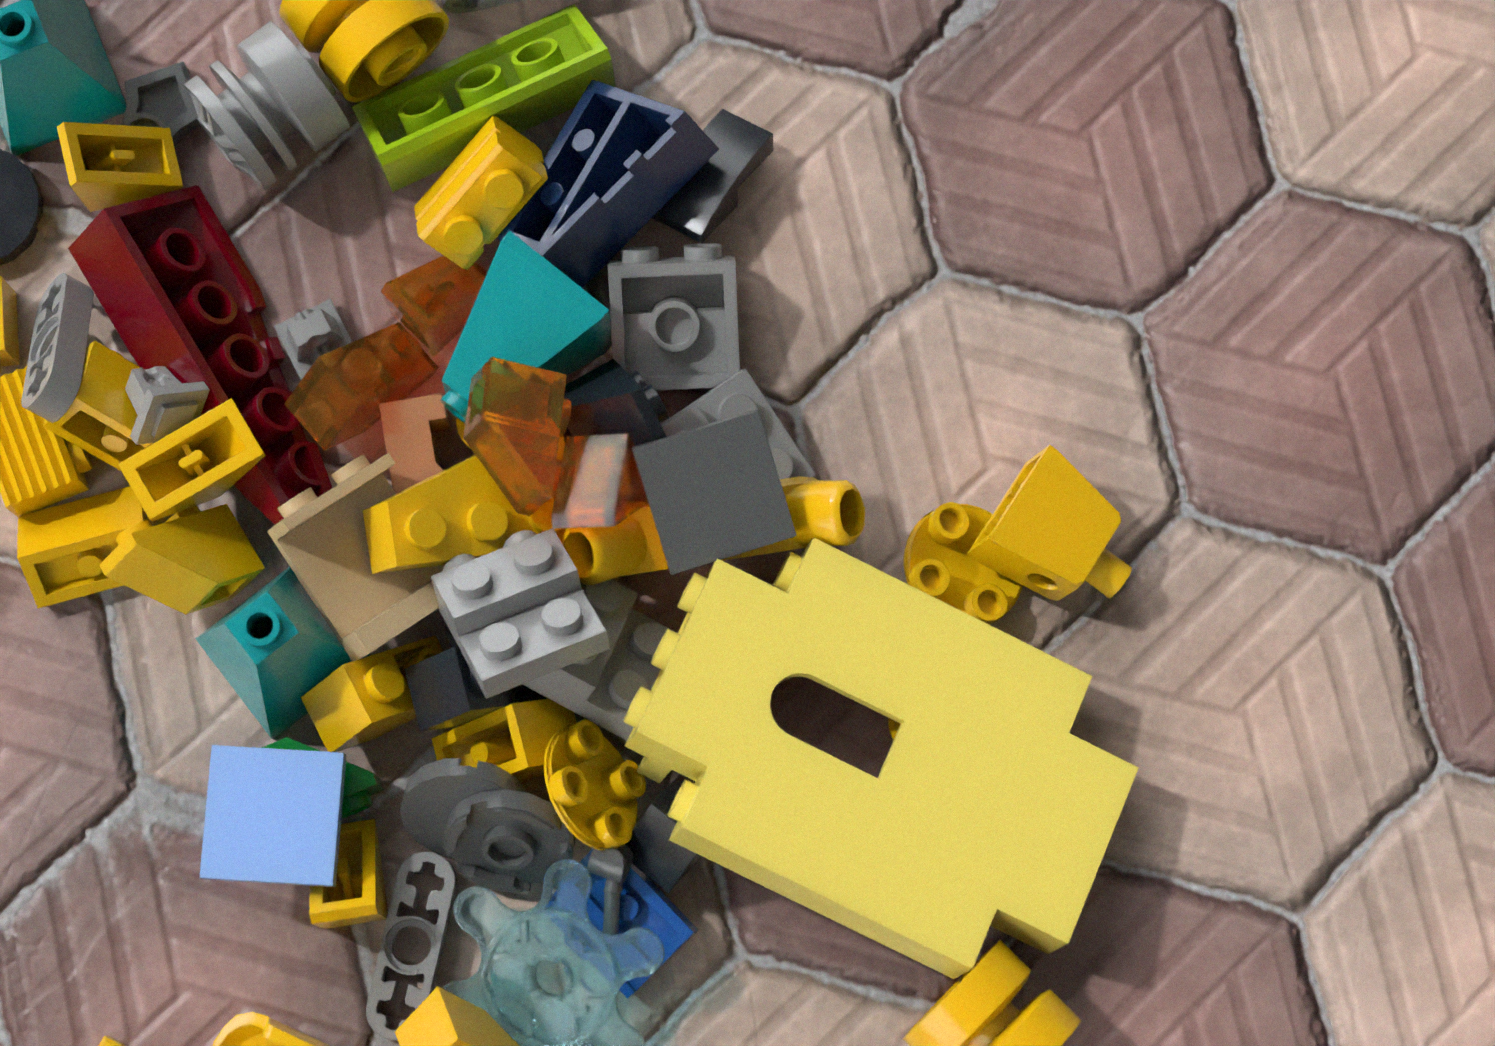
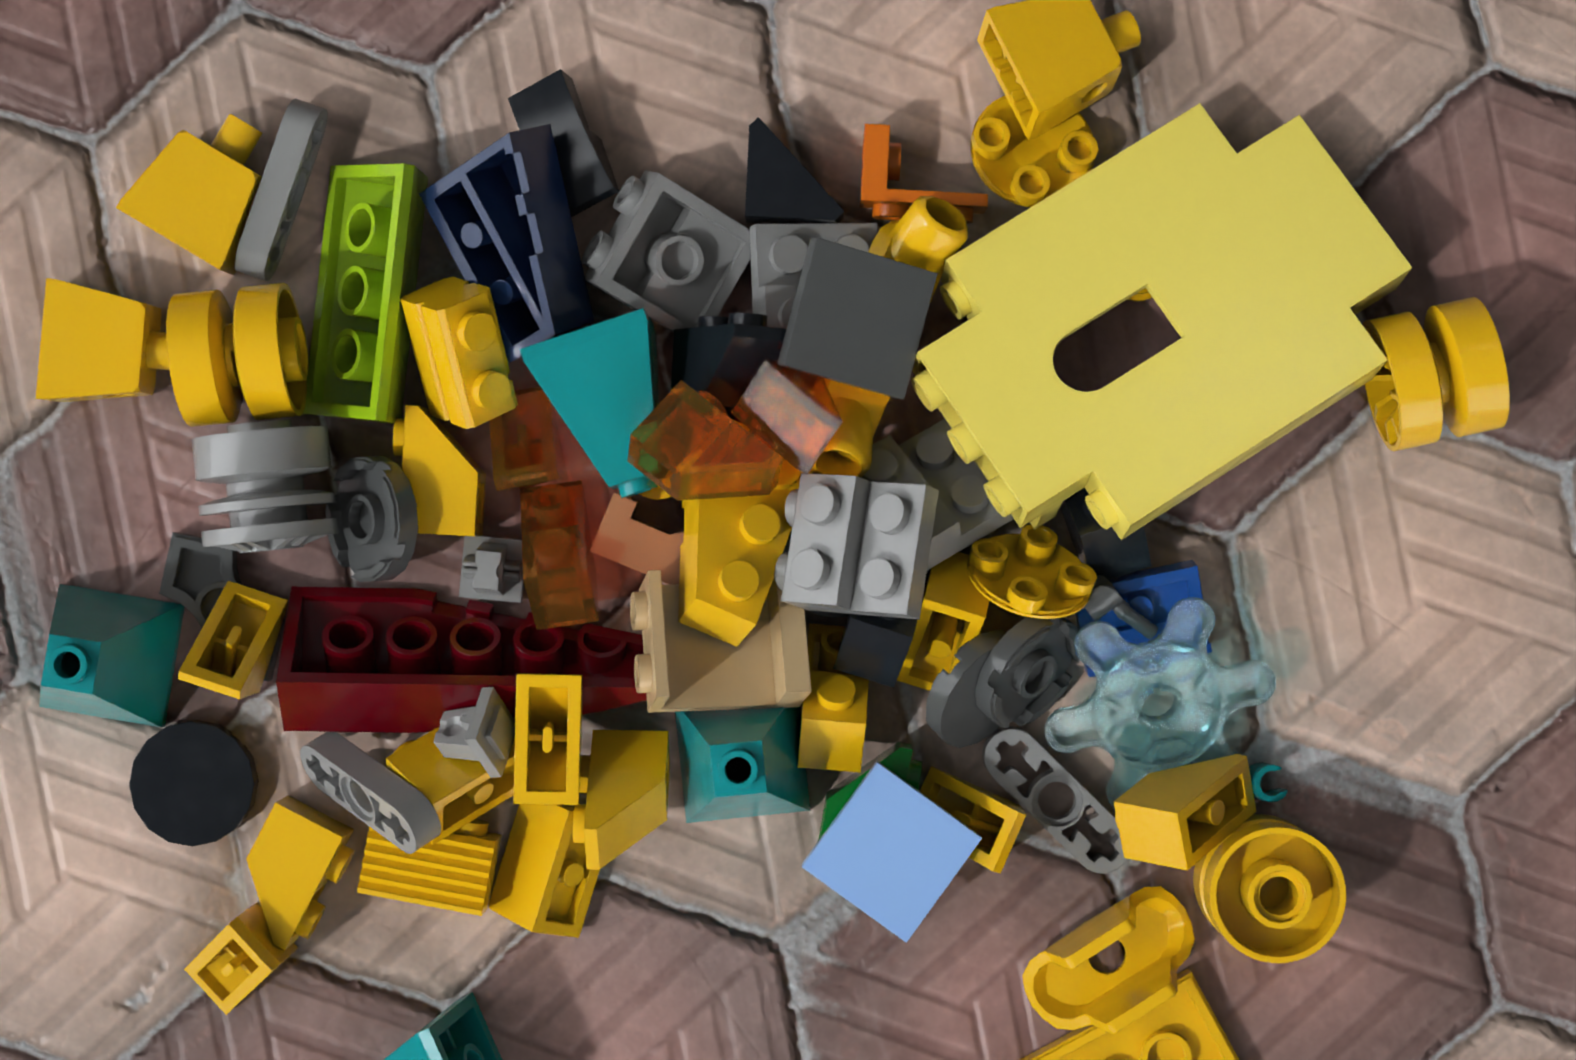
camera: 55 degrees left, 10 degrees up
none -> dark grey tile [325,456,418,582]
none -> yellow slope [393,405,486,536]
none -> black slope [745,117,844,224]
none -> orange bracket [859,124,989,224]

